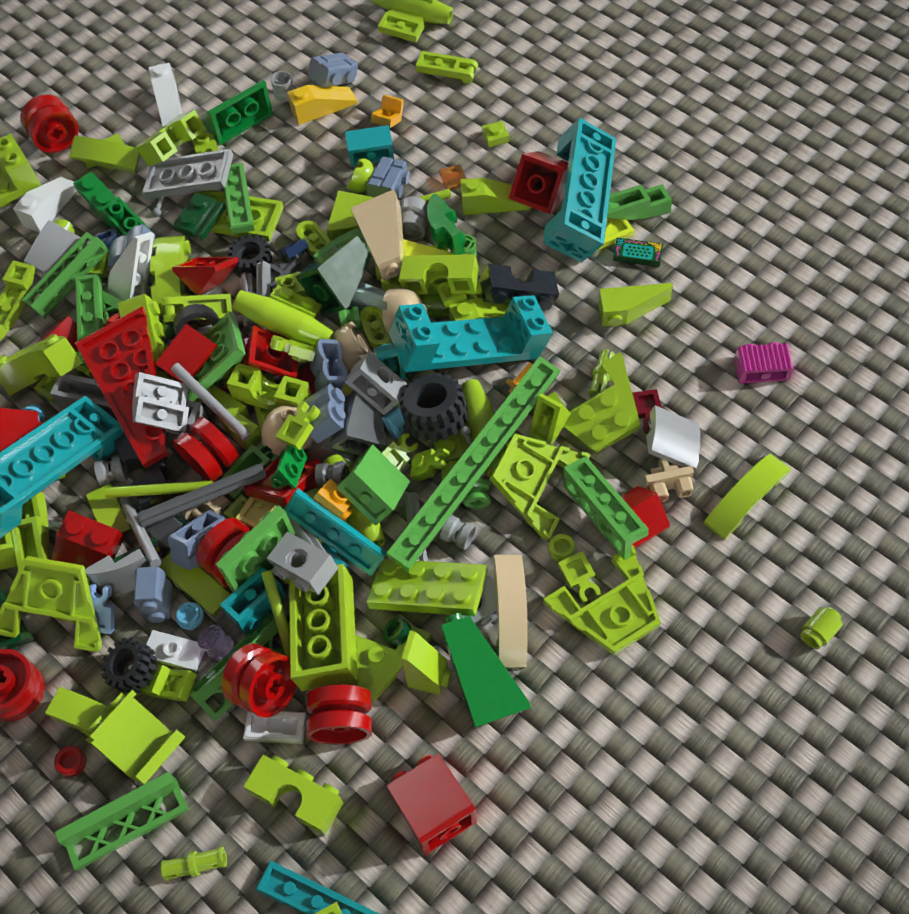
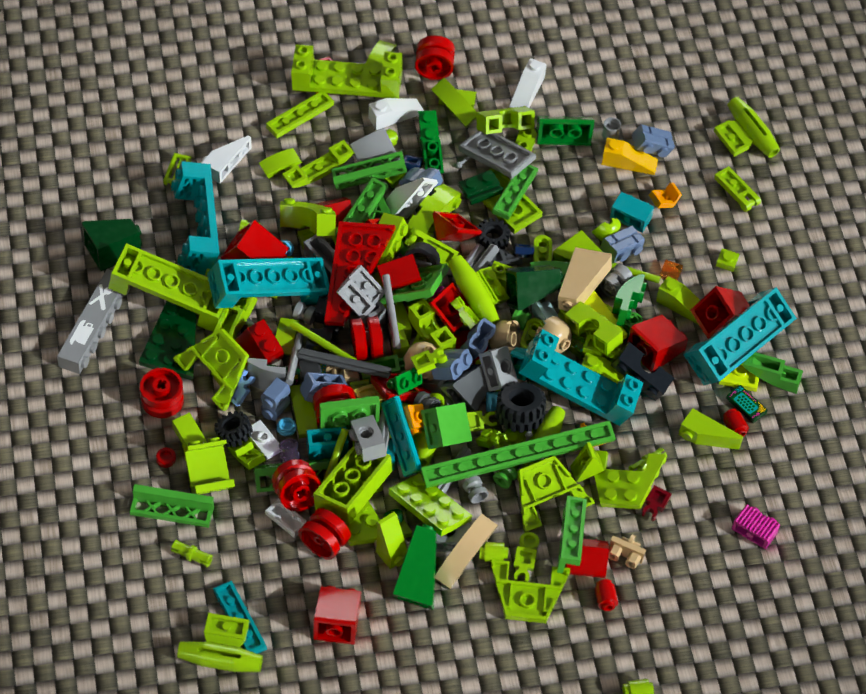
camera: 30 degrees right, 5 degrees down
lime arch [244,755,344,836] -> none
slope [646,405,700,471] -> none
lime slope [703,453,792,540] -> none
none -> lime brick [479,542,508,562]
none -> red brick [595,579,618,611]
none -> red slope [628,315,688,372]
none -> red brick [723,408,749,437]

